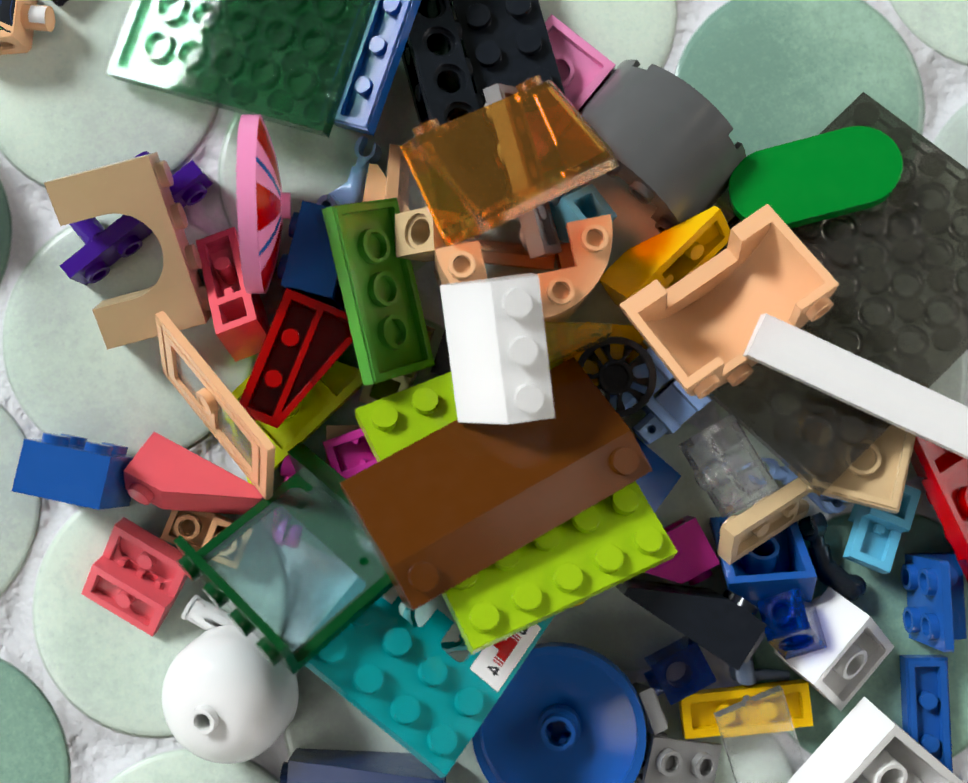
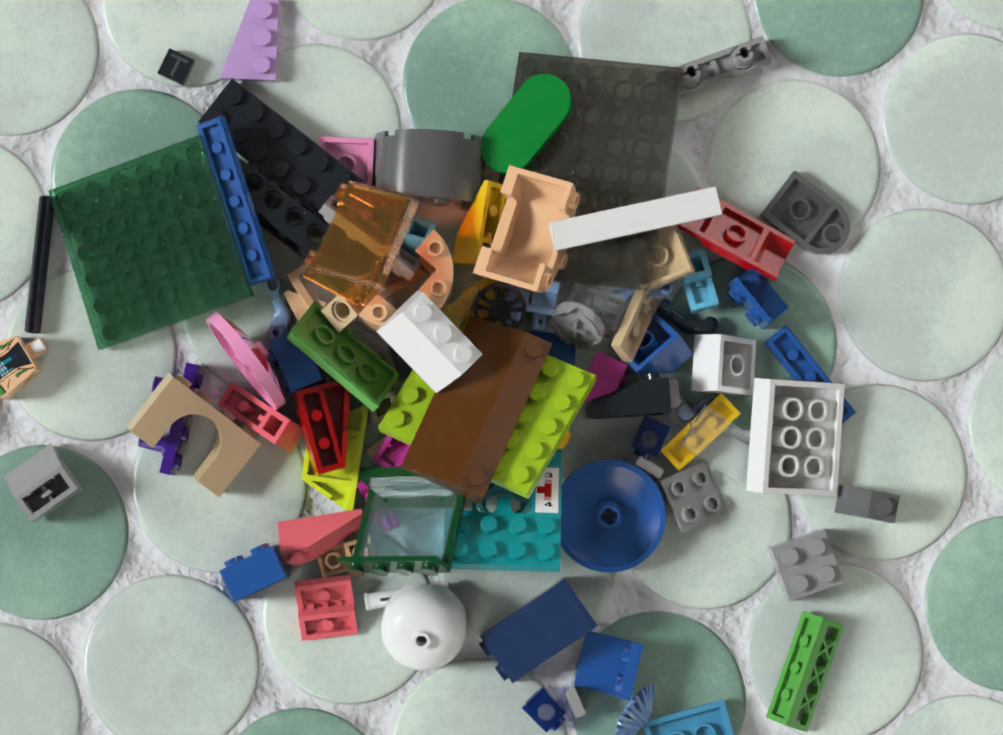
camera: 45 degrees left, 0 degrees up
light nougat door [155,310,275,500] -> none
clear blue brick [757,587,828,660] -> none
none -> light grey tile [550,301,605,350]

